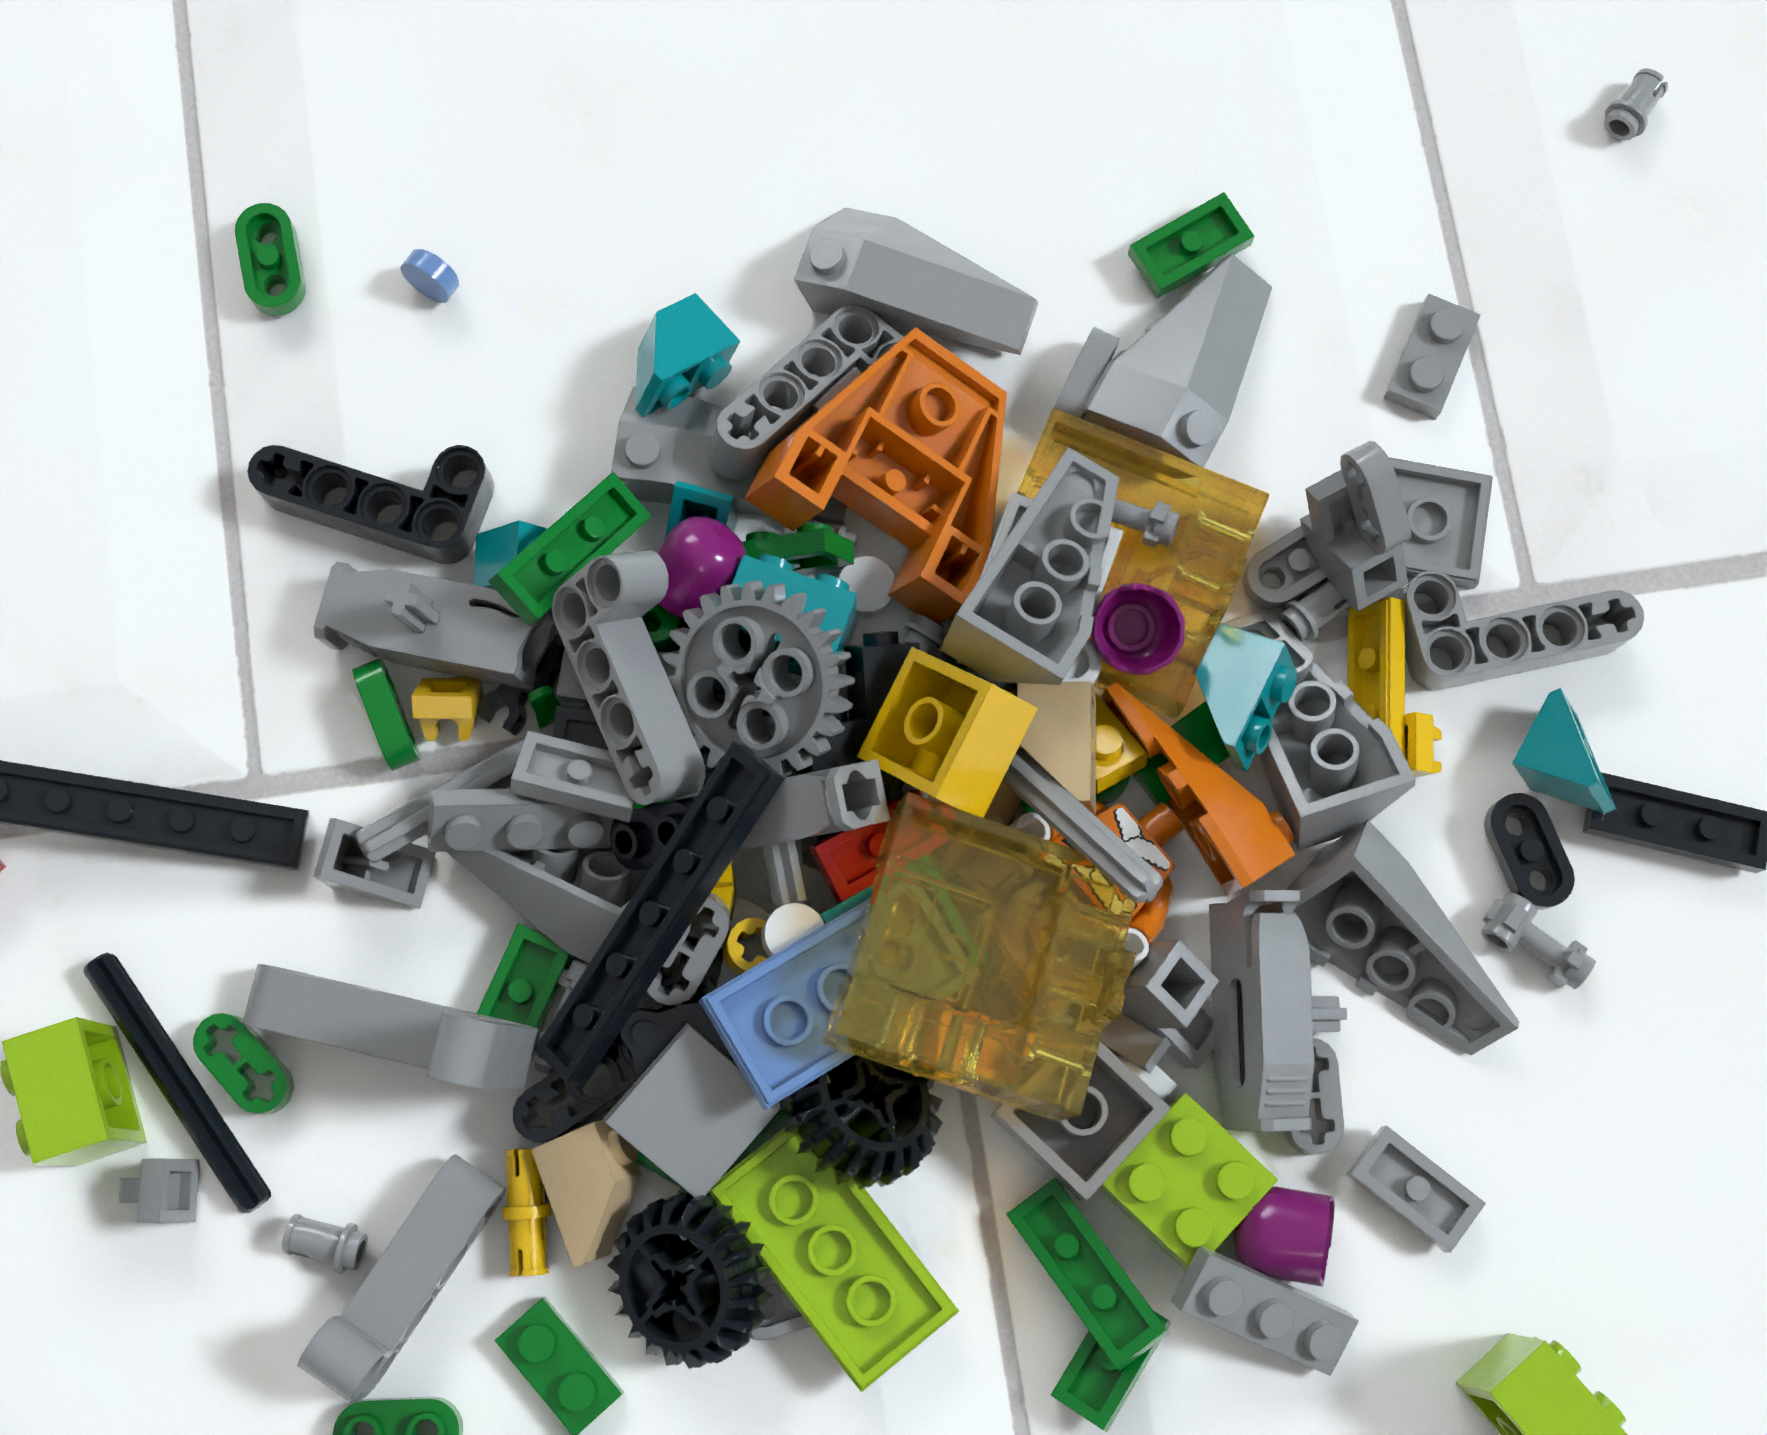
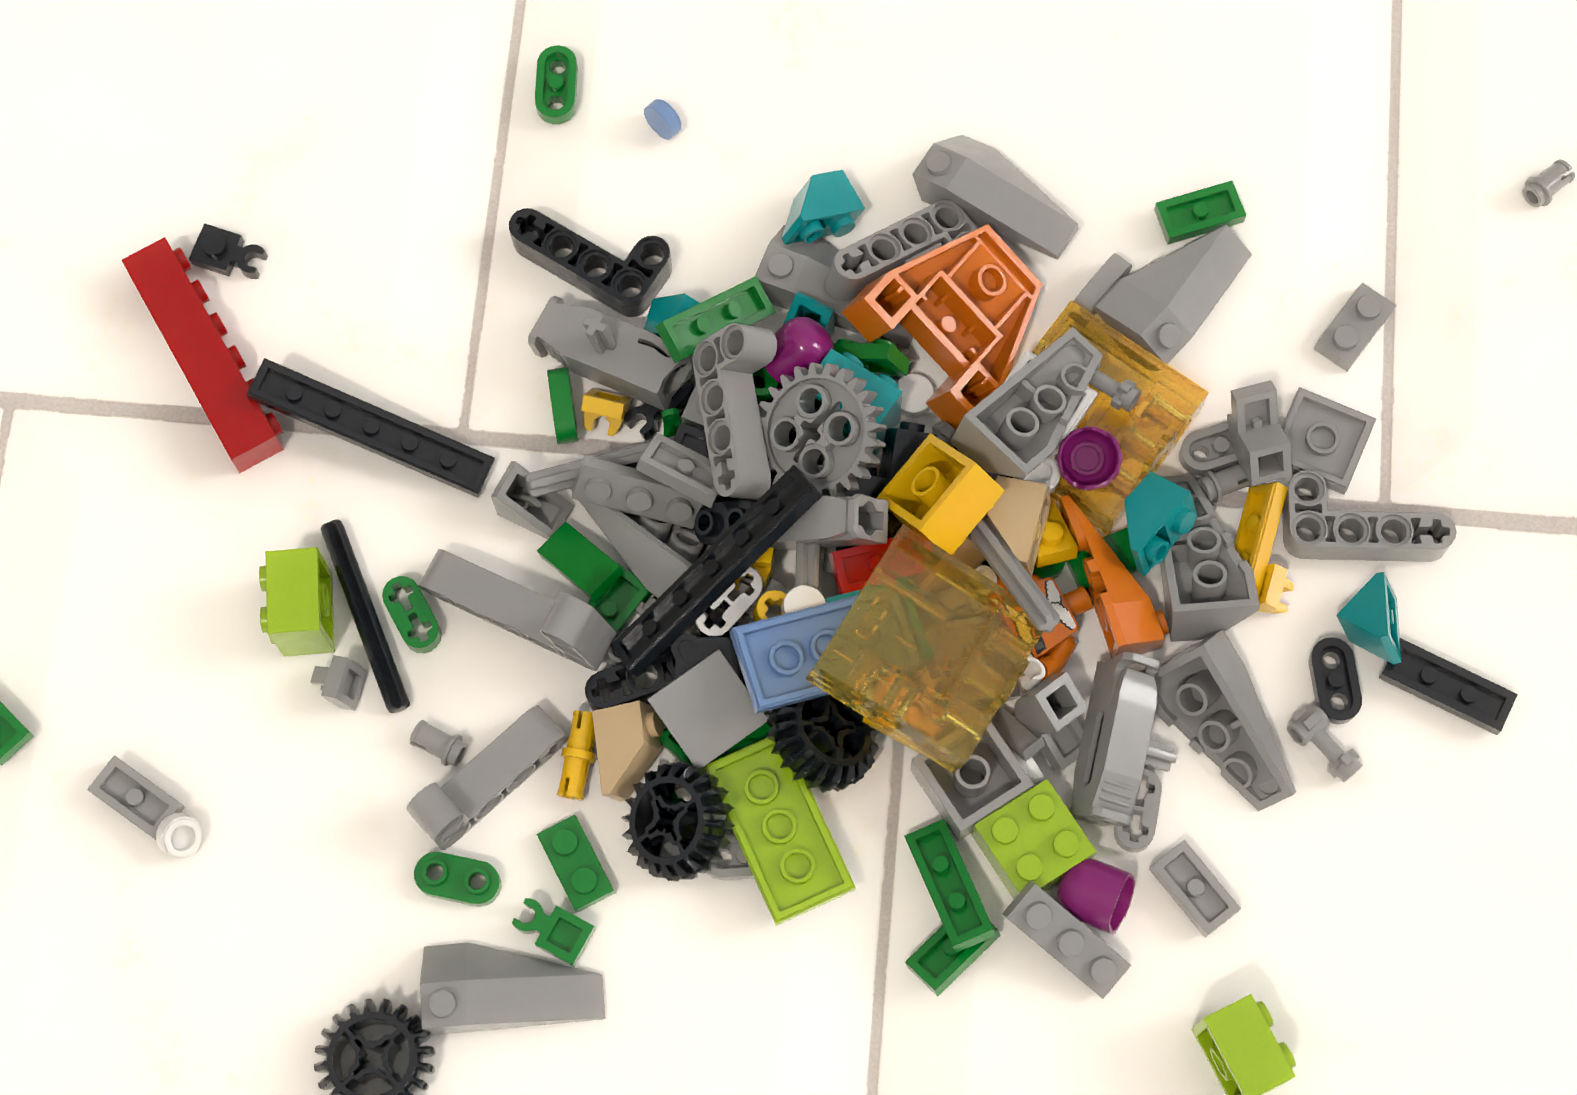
camera: 20 degrees right, 5 degrees down
light grey beam [1340,440,1411,554] -> none
none -> green tile [537,521,624,602]

